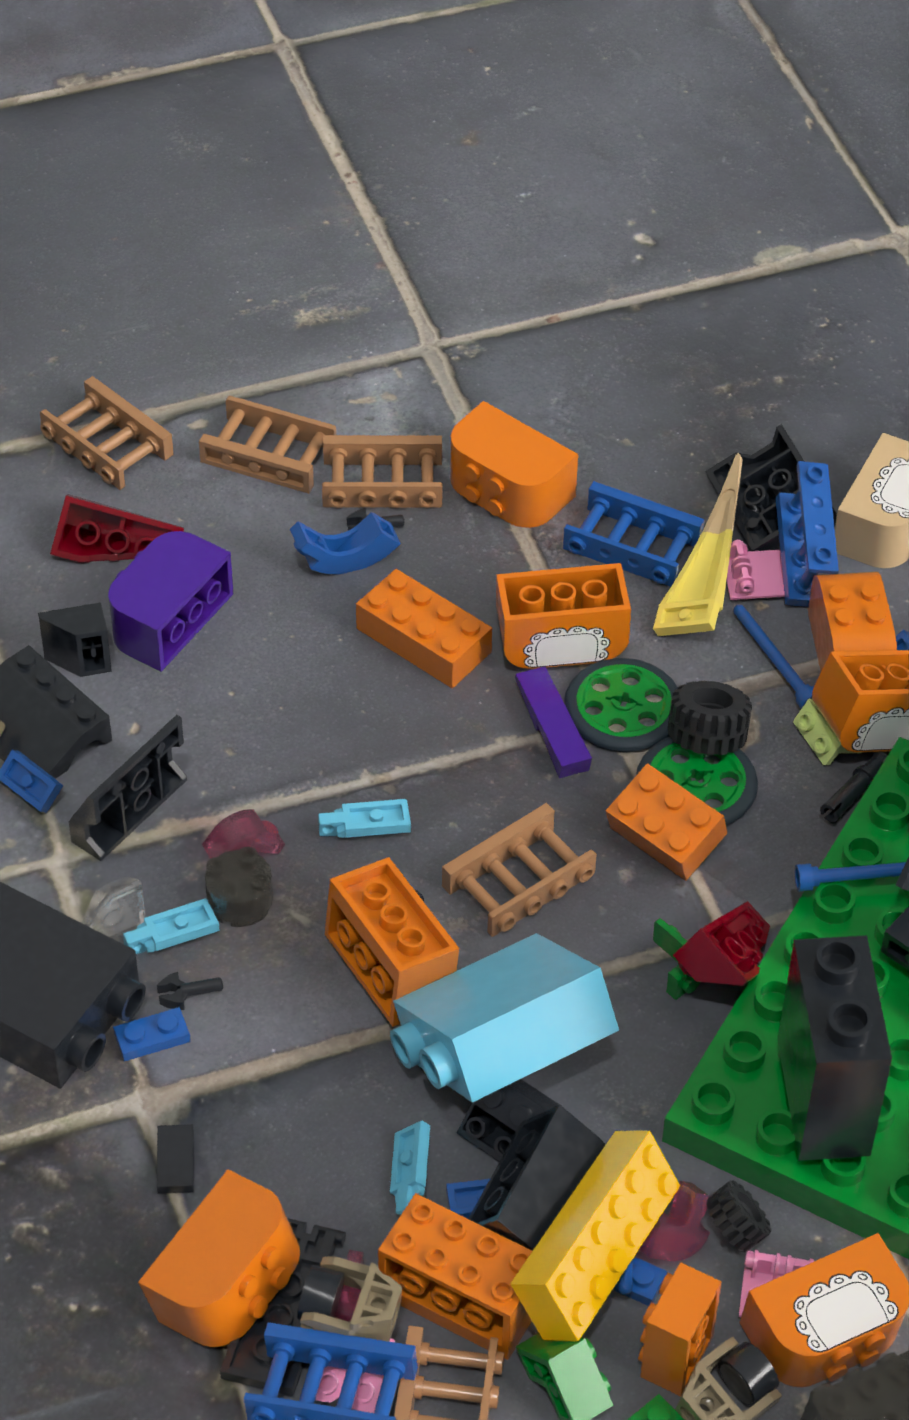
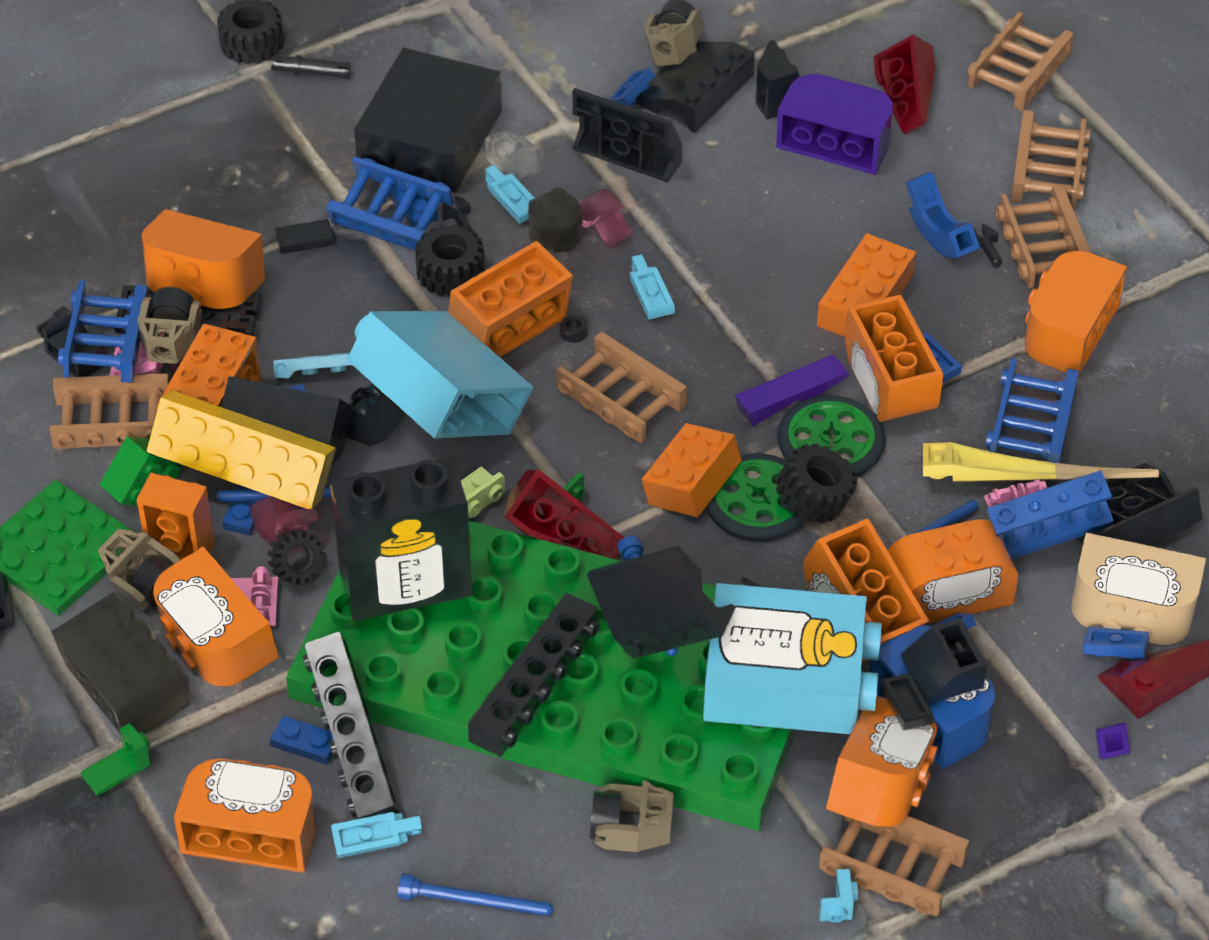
camera: 80 degrees right, 0 degrees up
none -> blue fence [326,156,454,251]
none -> black tyre [415,224,485,297]
none -> yellowish green bracket [461,466,505,519]

